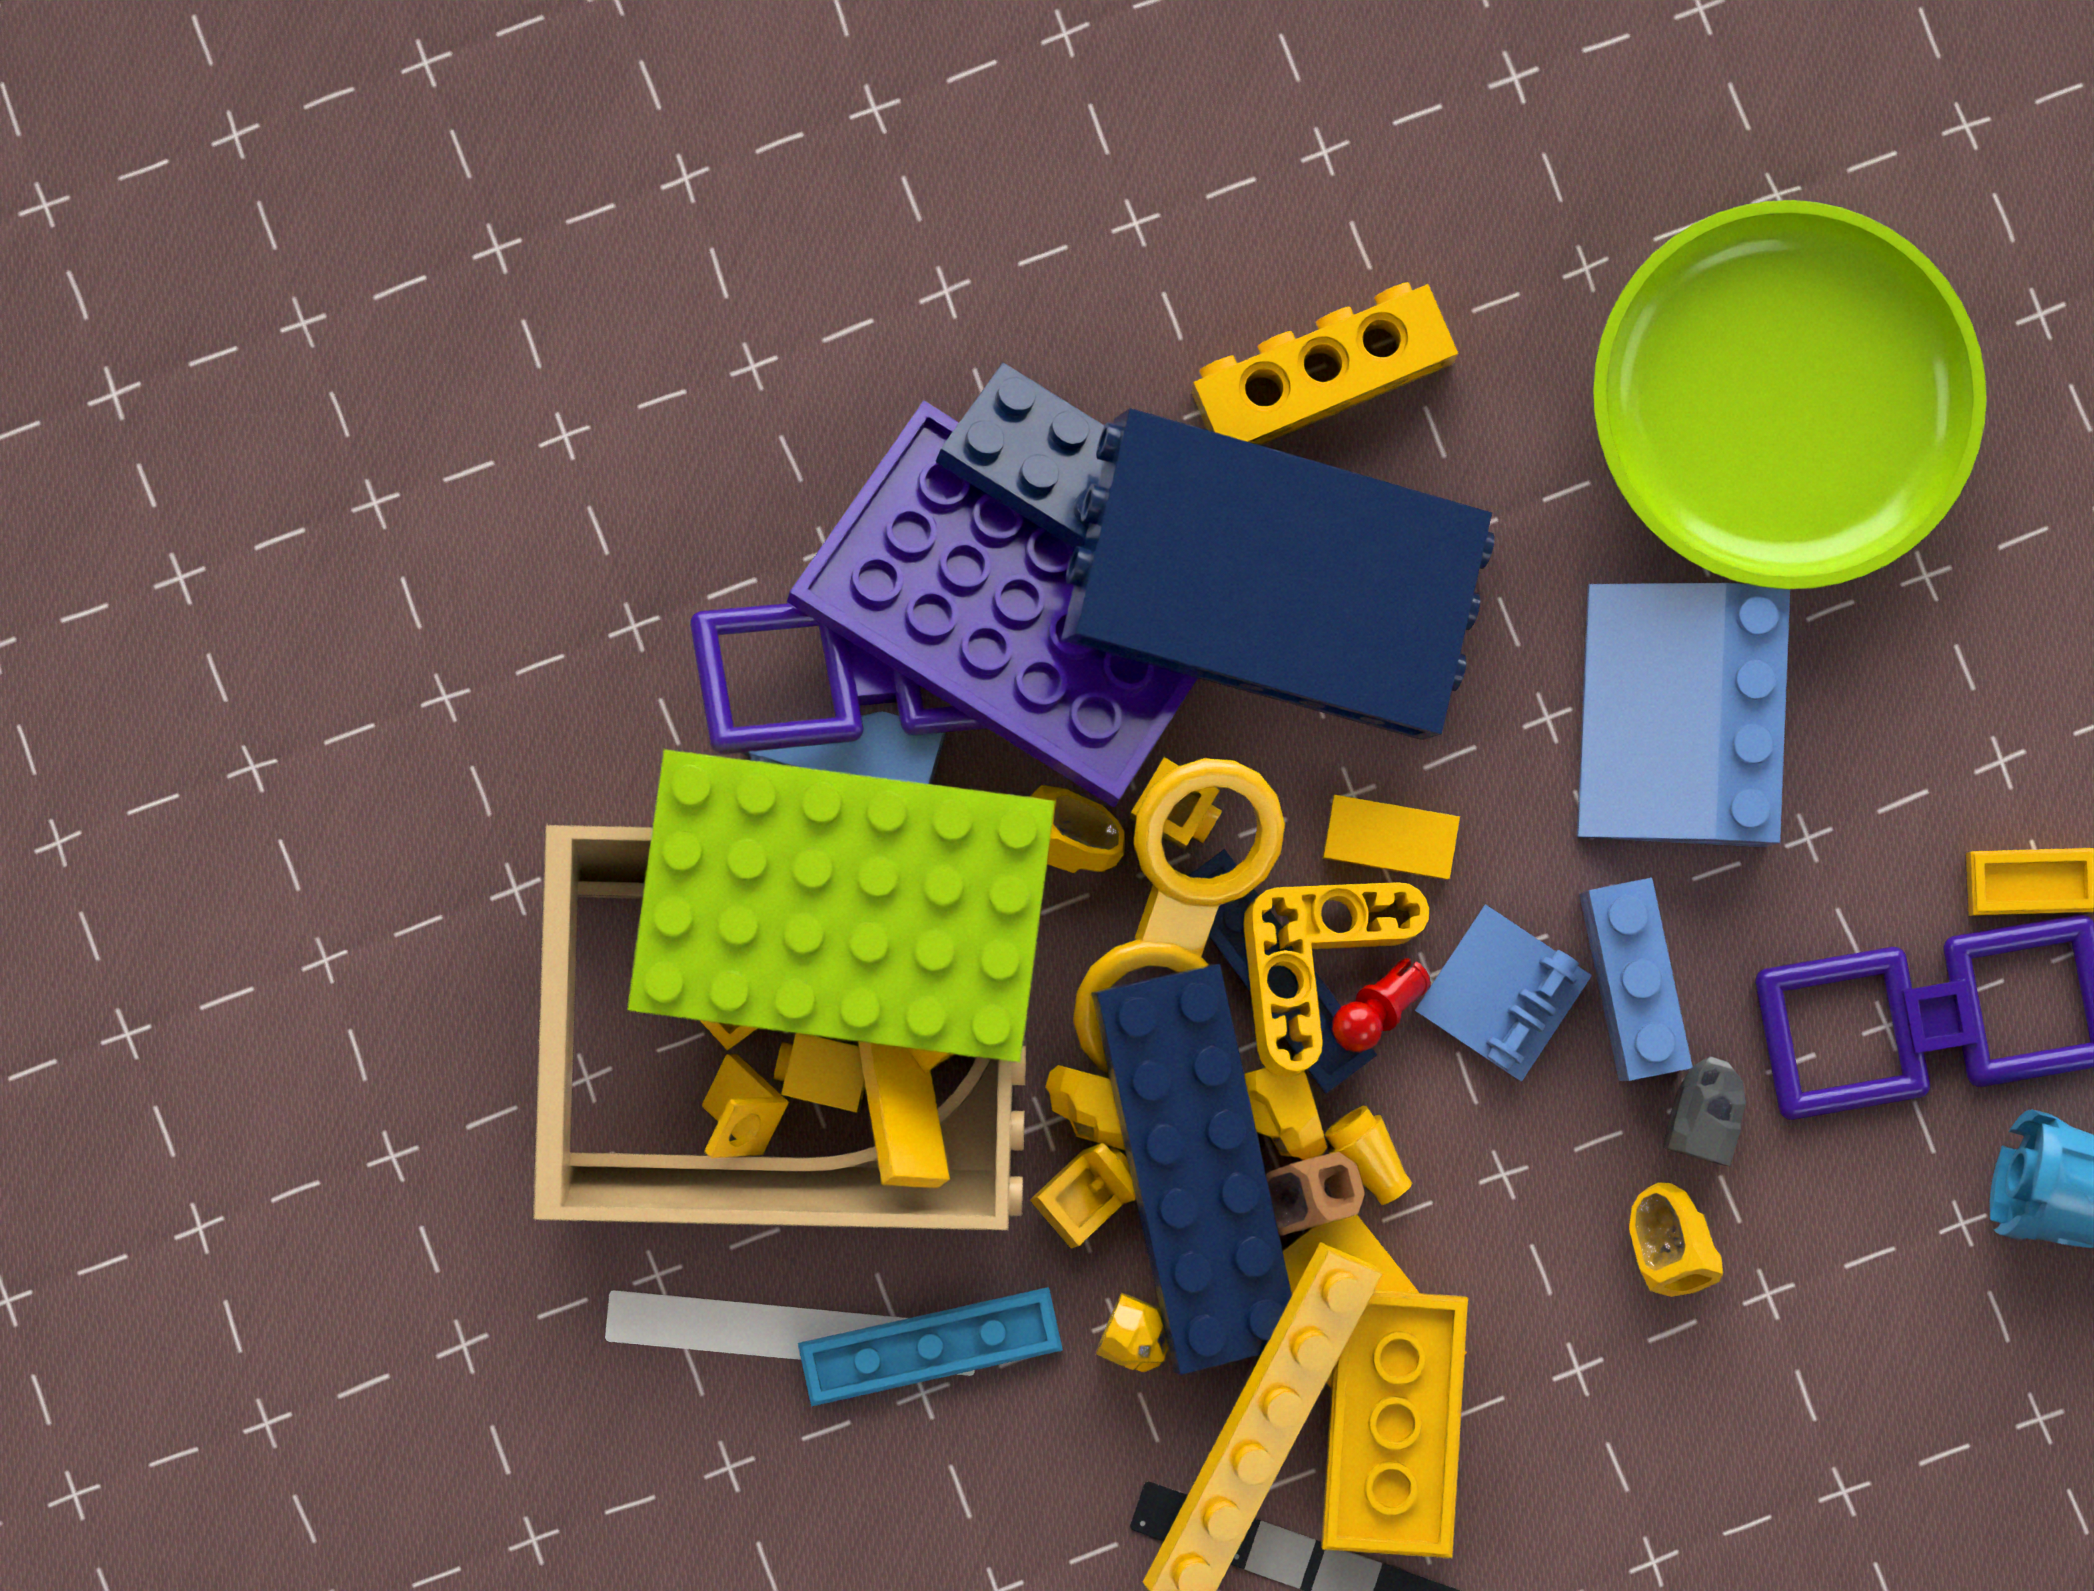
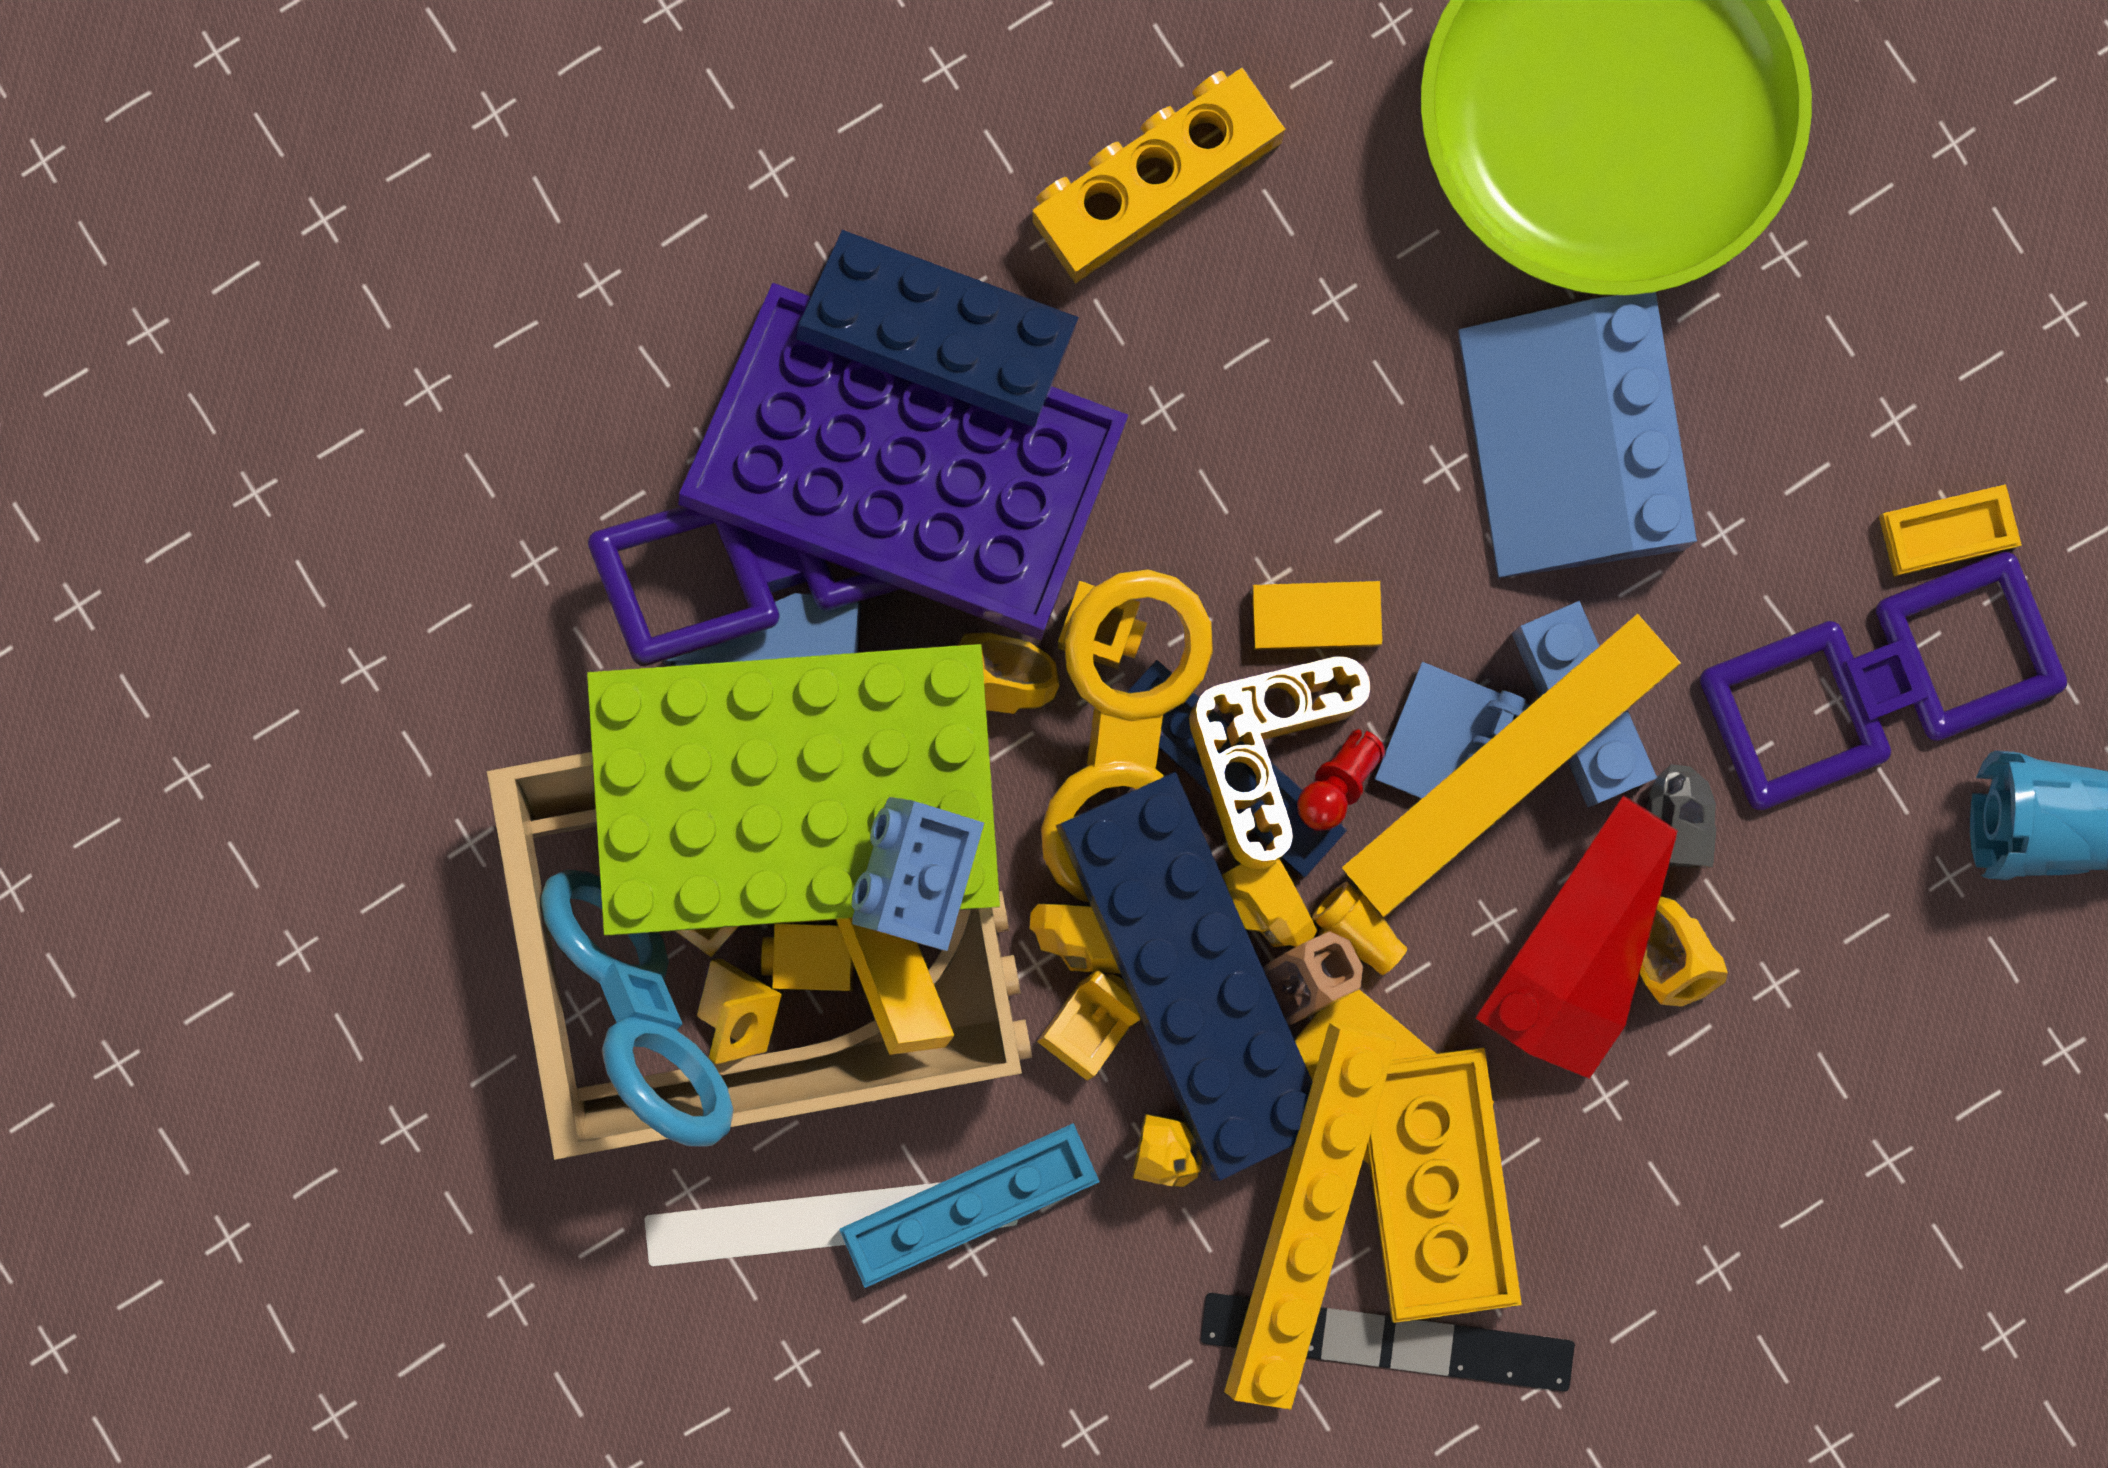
camera: 15 degrees left, 0 degrees up
dark blue panel [1061,408,1494,740] -> none
none -> dark azure bar [540,869,734,1147]
none -> medium blue bracket [852,797,984,951]
none -> yellow tile [1342,614,1682,917]
none -> red wedge [1476,795,1678,1079]

